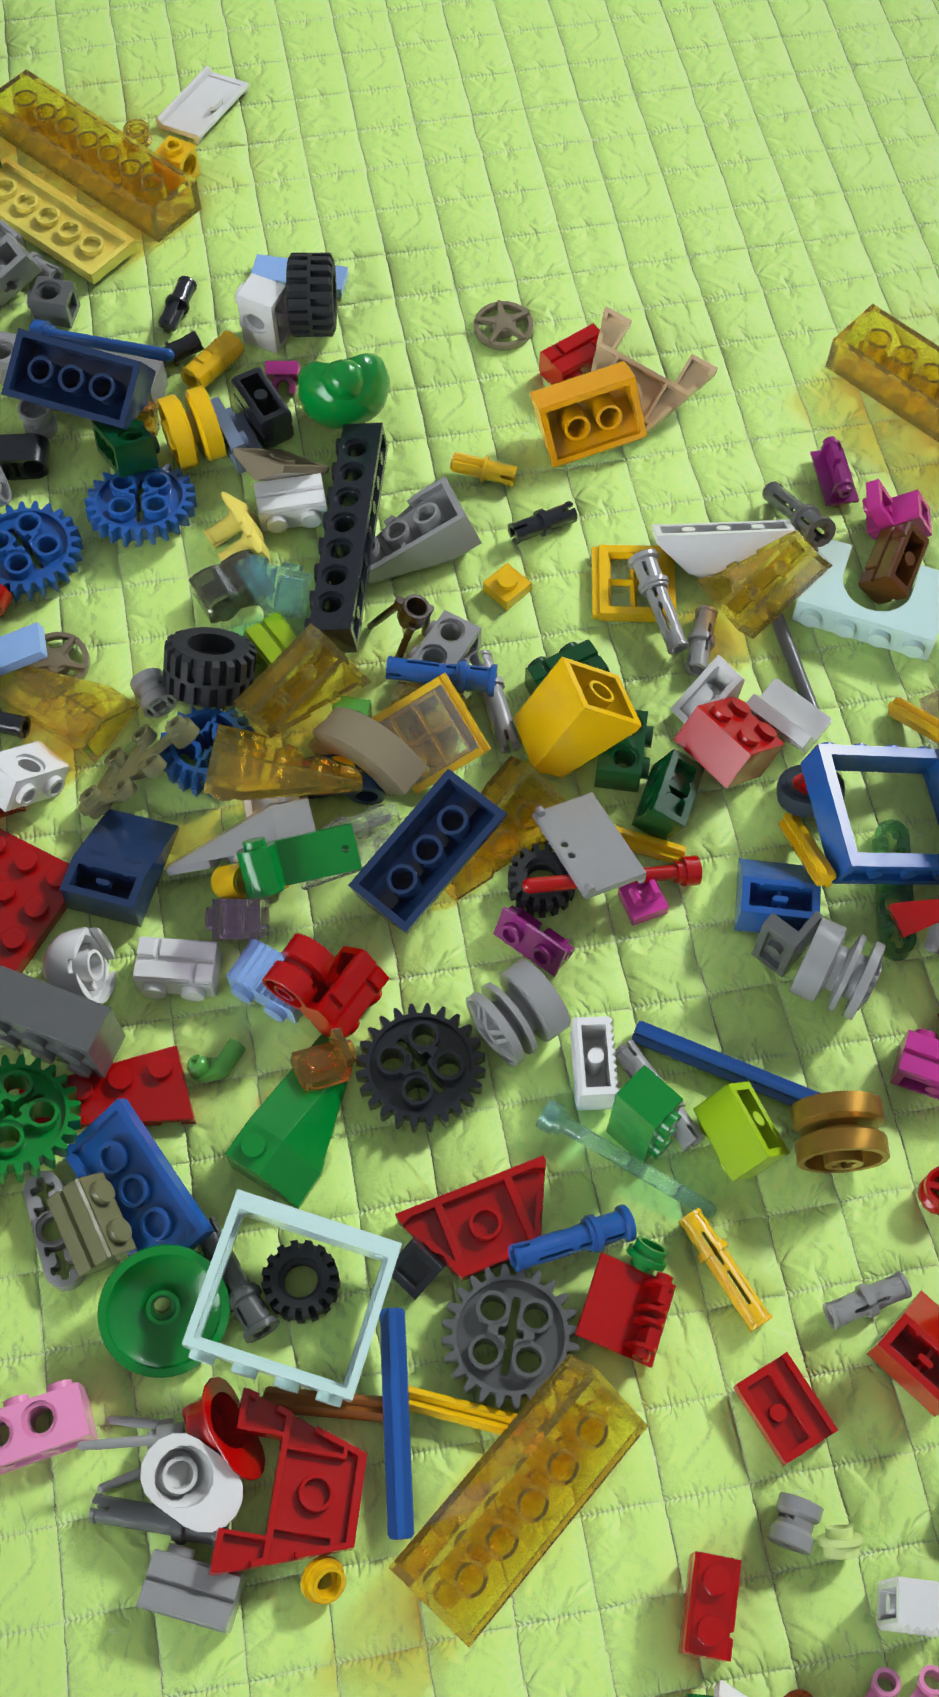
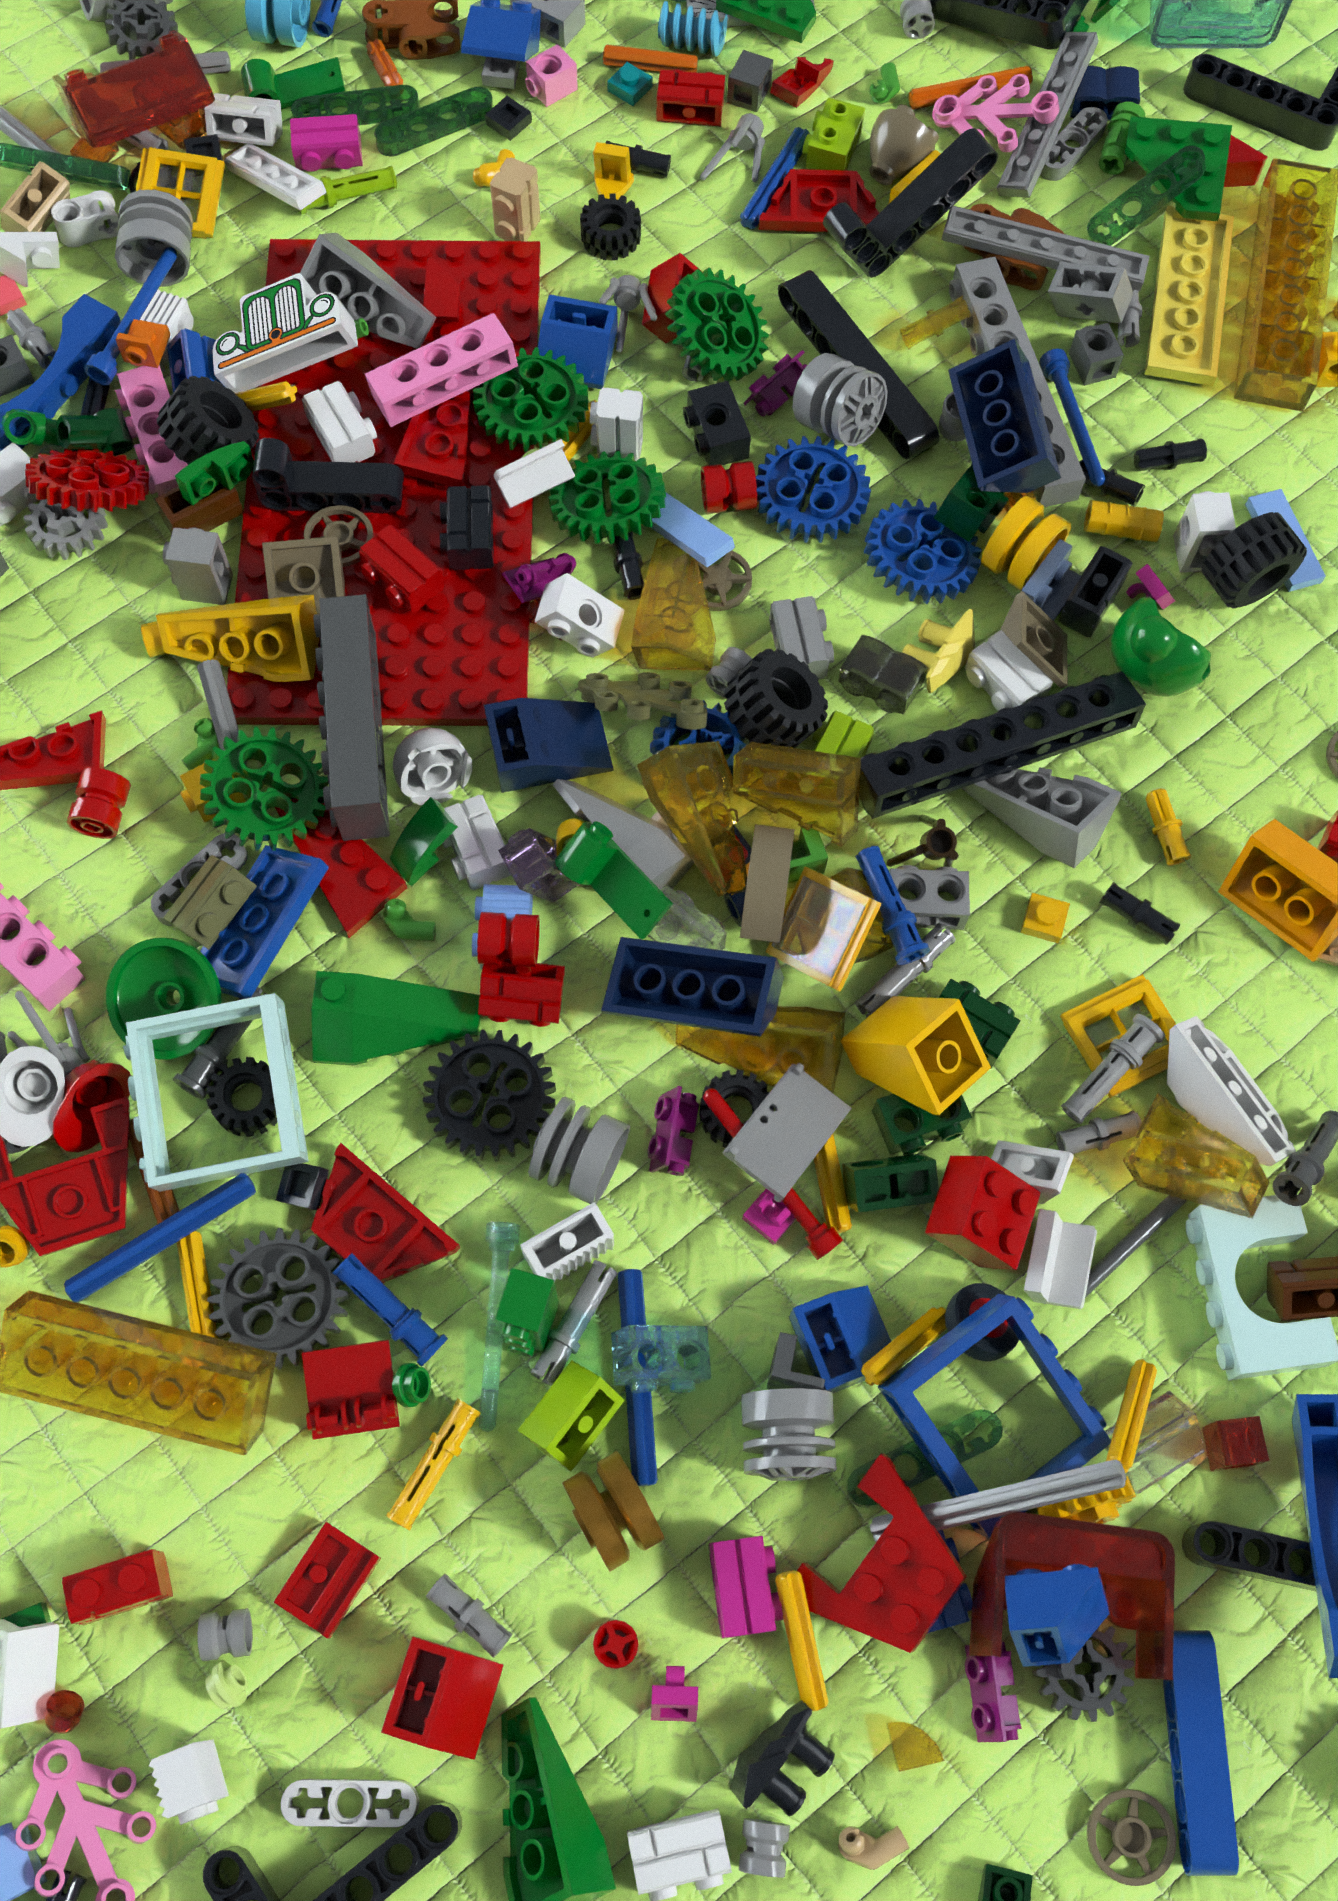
camera: 60 degrees right, 5 degrees up
clear light blue slope [235,554,313,619] -> none
clear orange bracket [290,1028,357,1094] -> none
none -> green slope [390,797,458,886]
none -> clear light blue brick [611,1325,711,1393]
none -> light grey brick [769,596,834,679]

